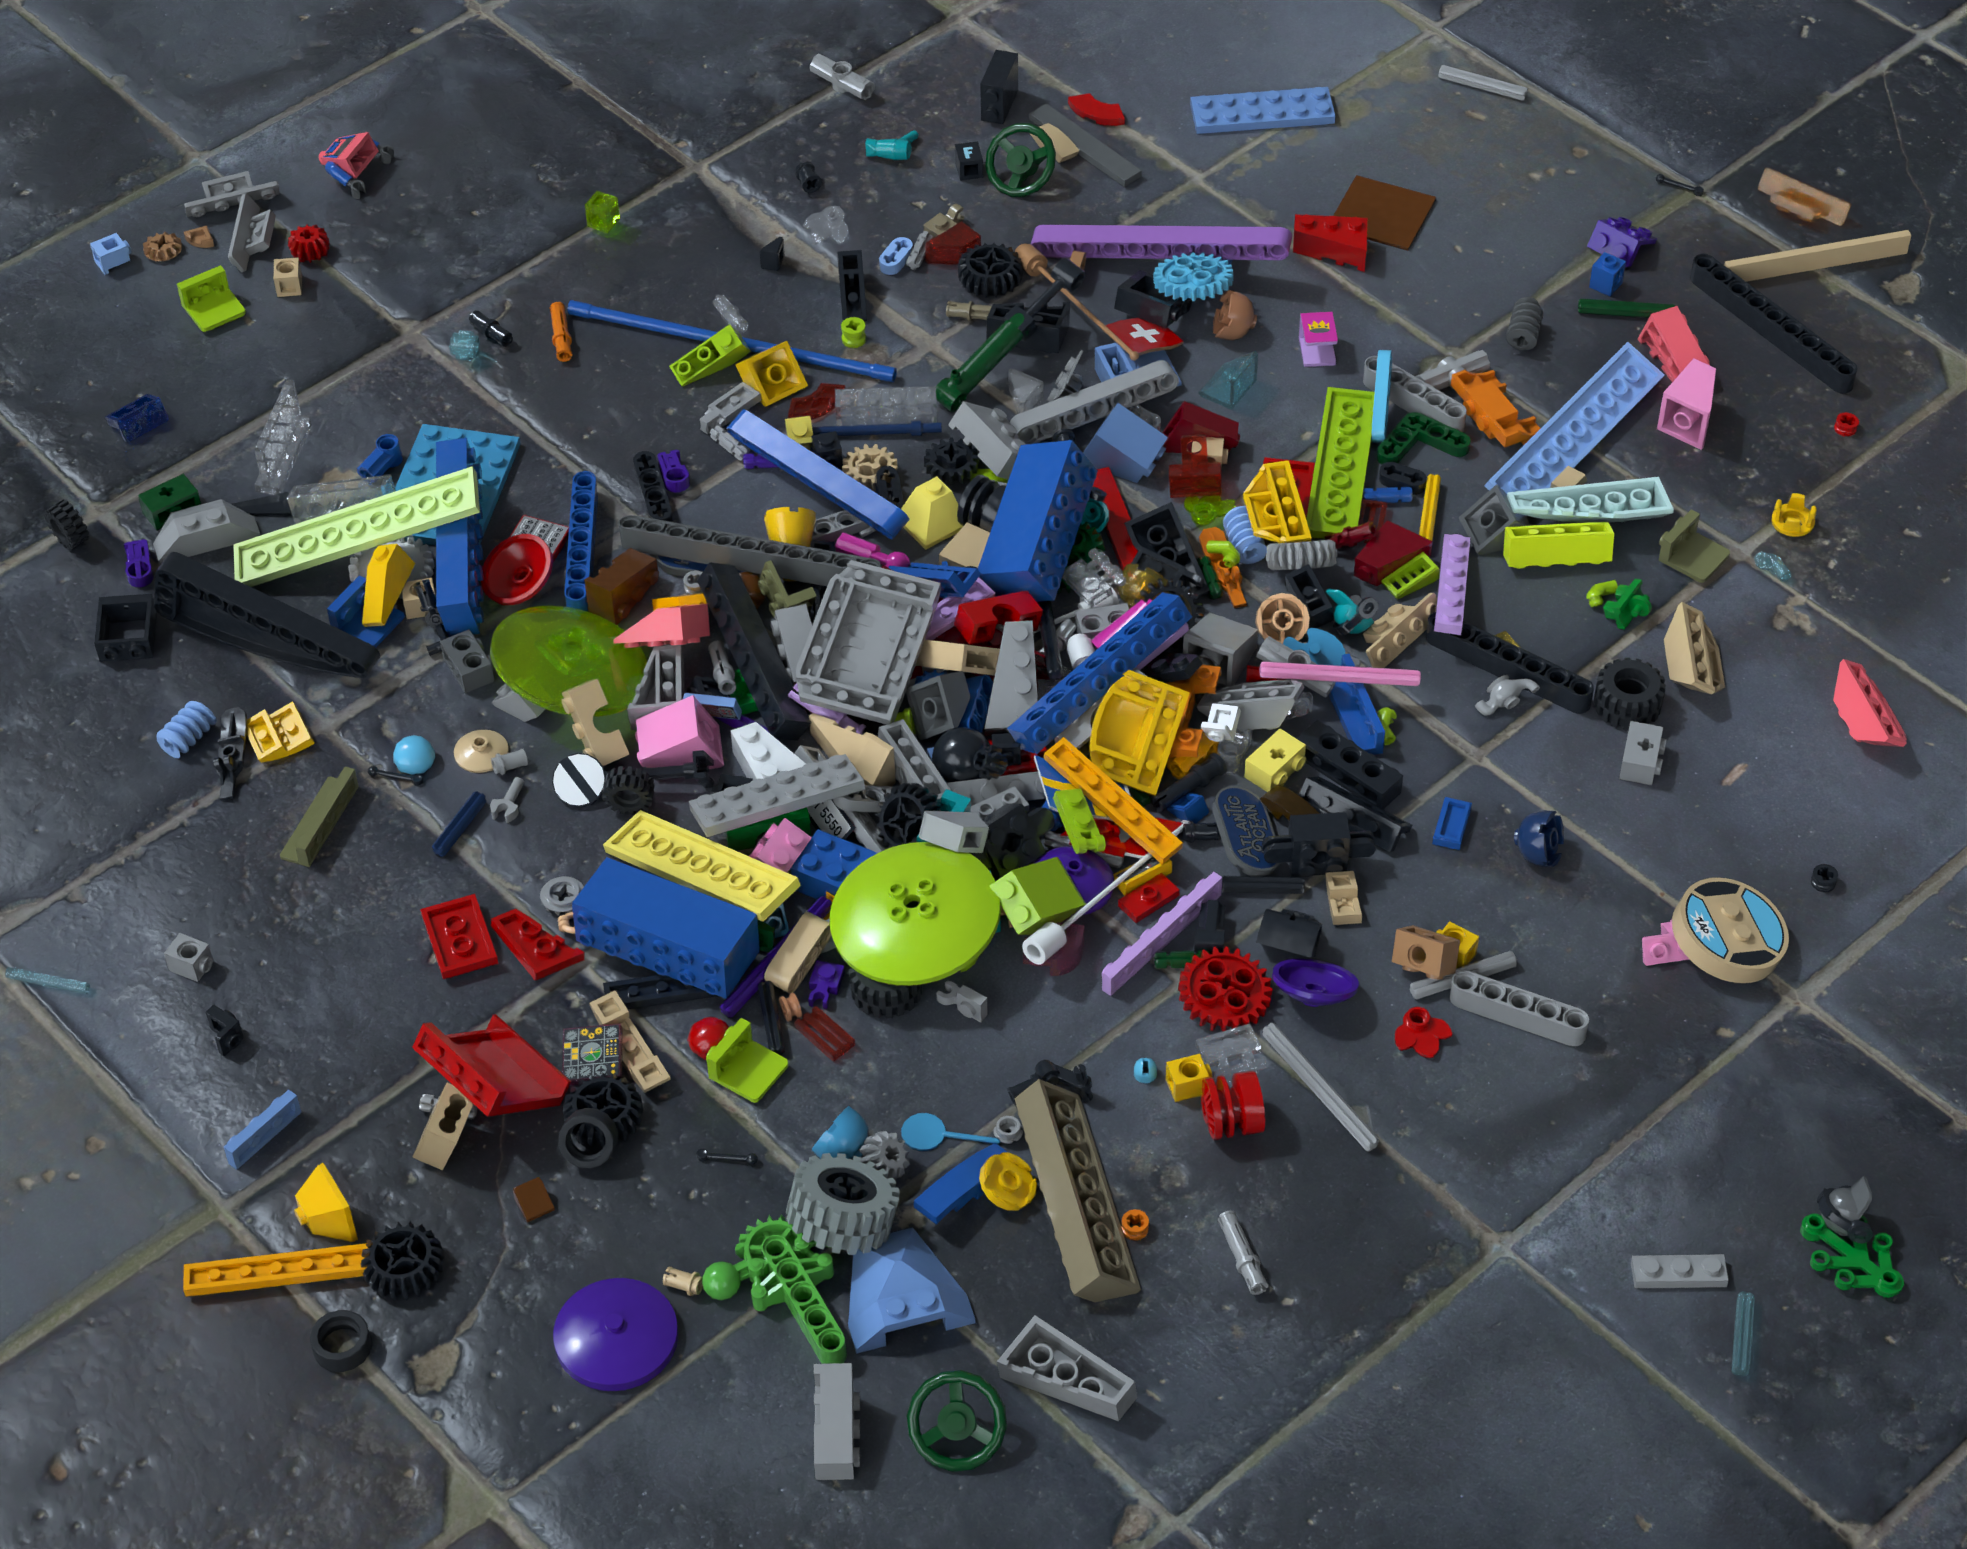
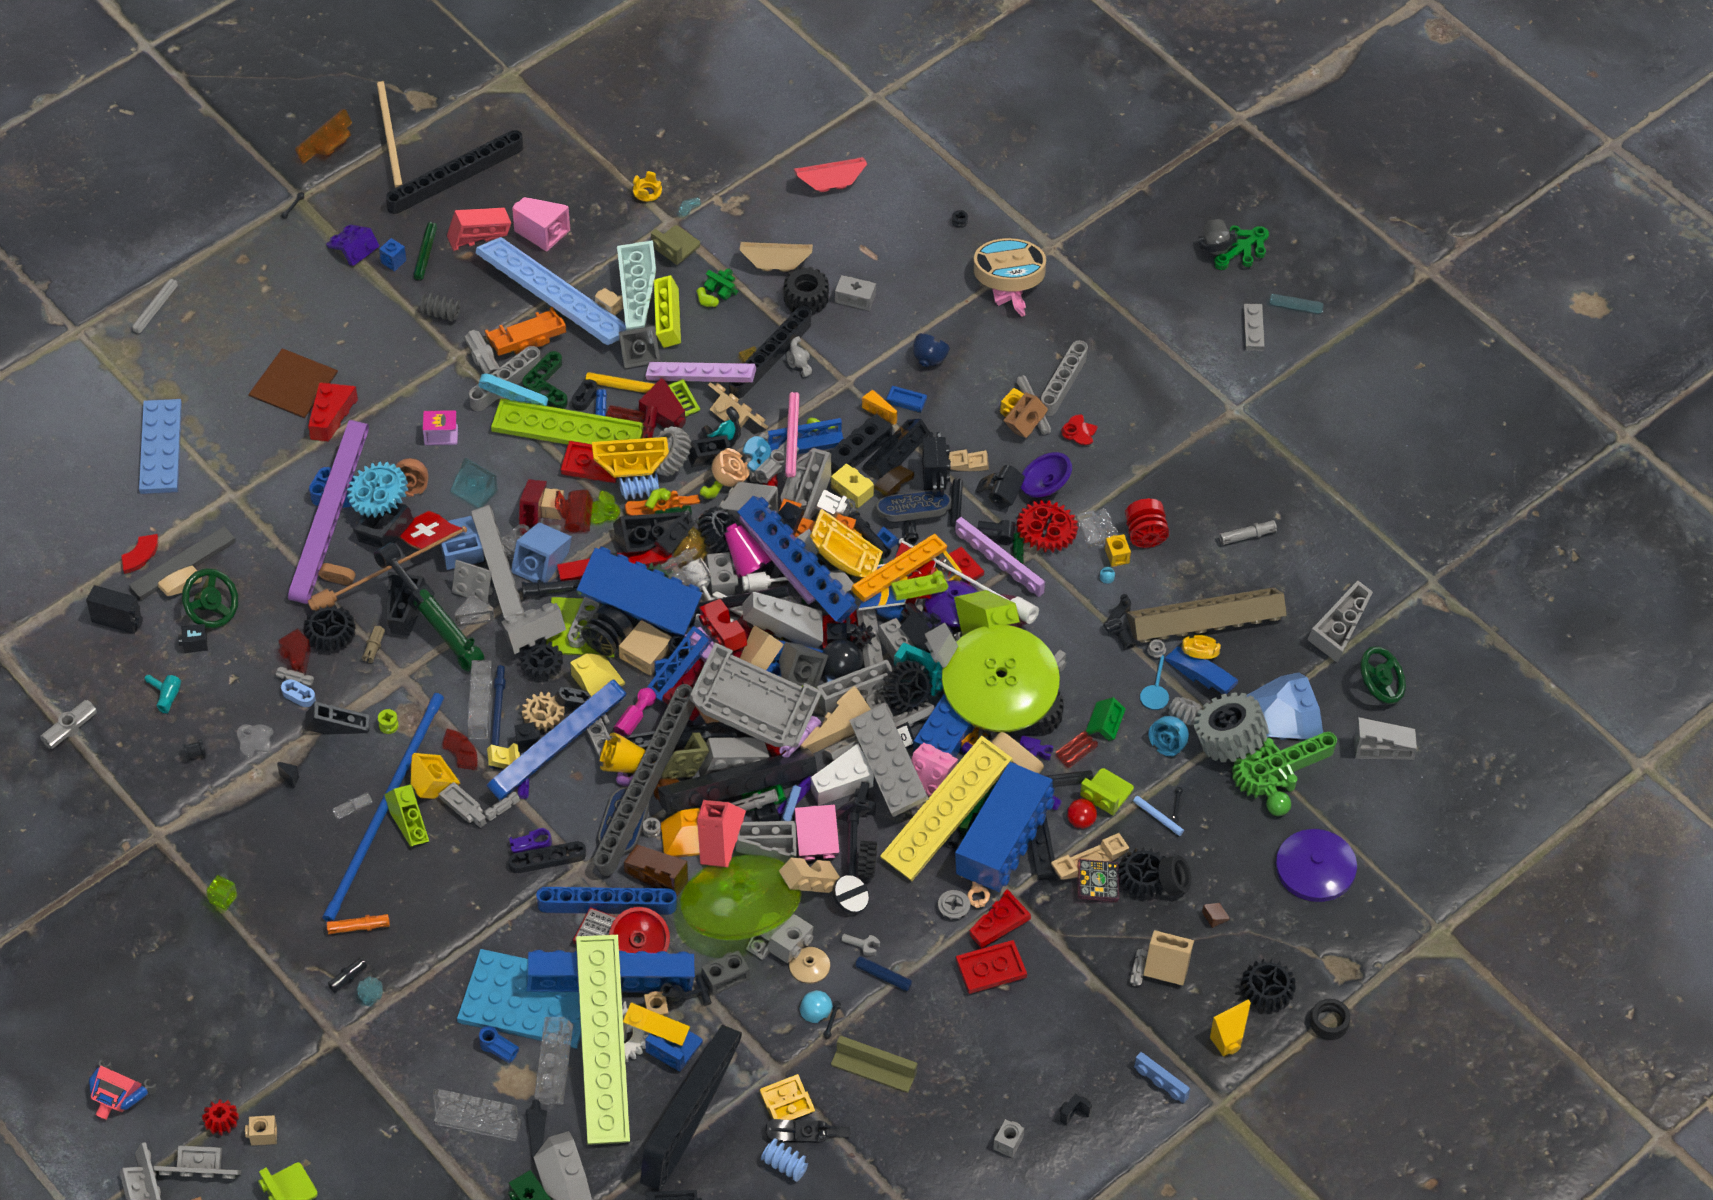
camera: 90 degrees left, 5 degrees up
light orange plate [183,1243,368,1297] -> none
red panel [412,1014,571,1117] -> none
light grey pin [491,749,528,775] -> none
tan pin [663,1266,703,1296] -> none
nougat bush [779,993,802,1022] -> none
dark tan plate [923,203,964,243] -> none
orange bush [1121,1209,1149,1241] -> none
light grey axle [1262,1023,1379,1151] -> none
red bush [1834,412,1859,436] -> none
none -> lime arm [700,481,723,499]
none -> light grey brick [768,914,814,963]
none -> light orange slope [862,390,897,425]
none -> green panel [1086,697,1126,741]
none -> light blue bar [1133,796,1184,836]

